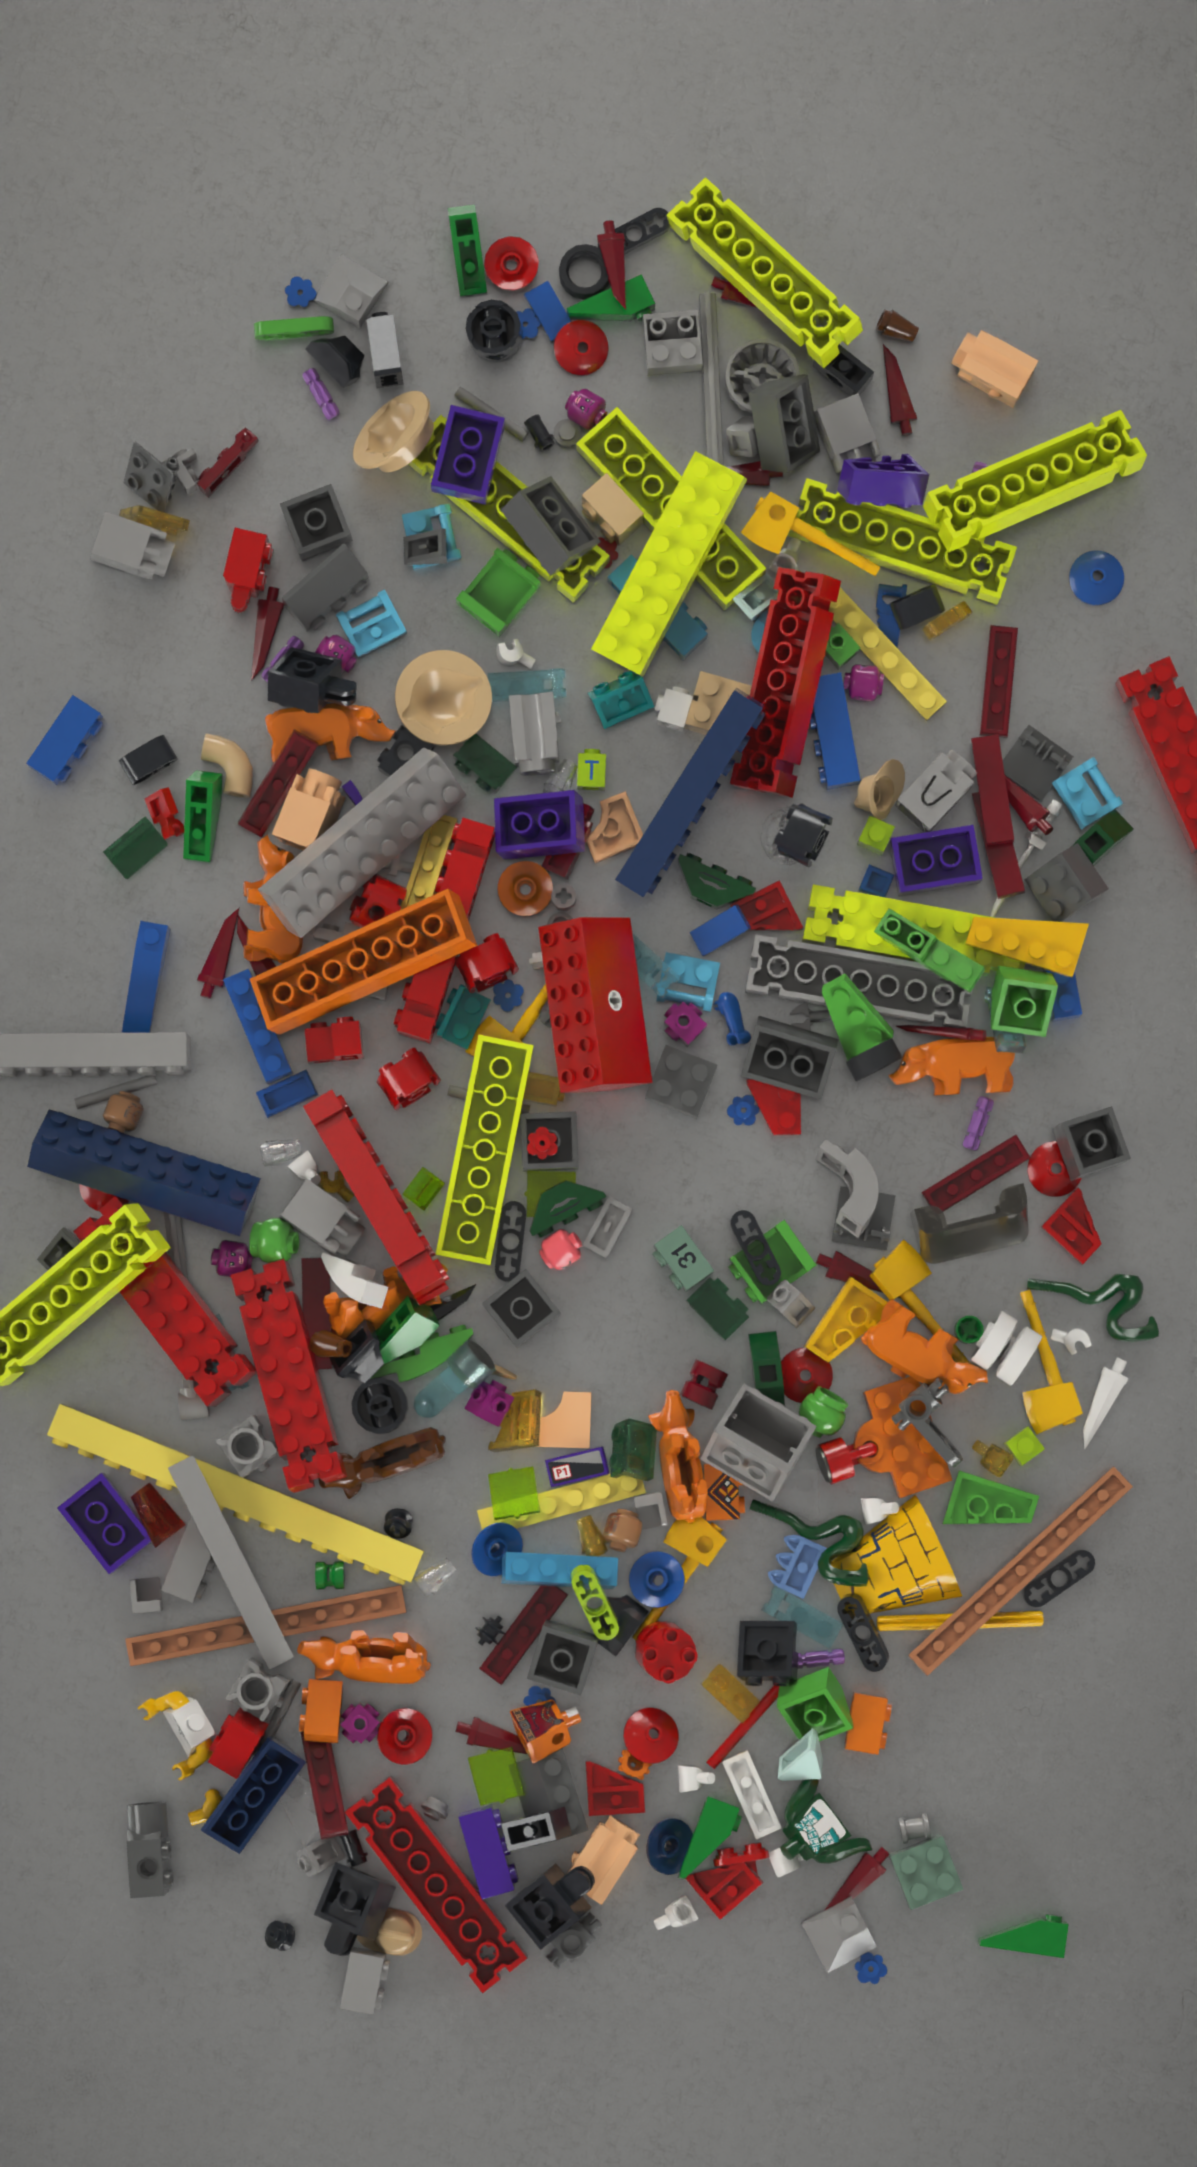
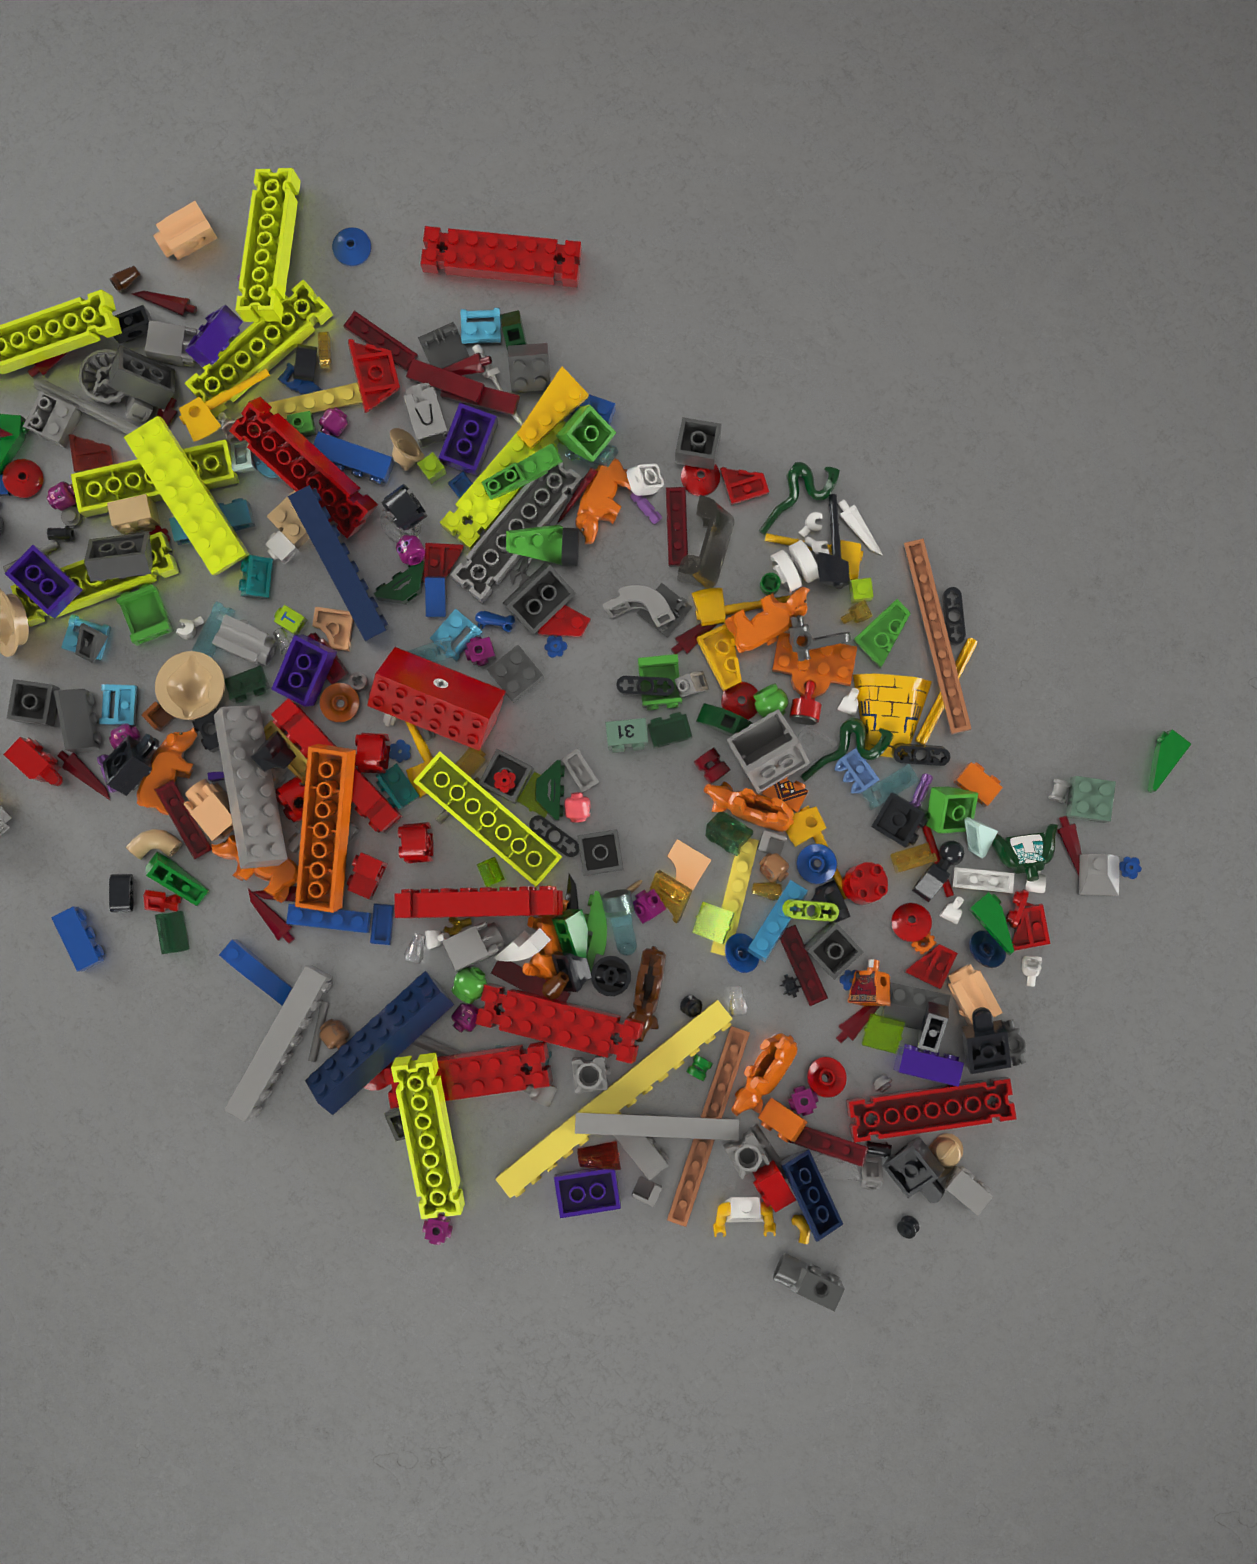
camera: 55 degrees left, 0 degrees up
slope [545,1446,610,1488] -> none
none -> clear red wing [69,434,115,473]
none -> dark orange panel [141,701,175,732]
none -> black slope [251,731,296,772]
none -> red wing [348,339,400,413]
none -> magenta head [396,535,425,566]
none -> white piece [626,464,664,496]
none -> white piece [804,536,829,561]
none -> black piece [817,494,850,589]
none -> black beam [912,841,965,902]

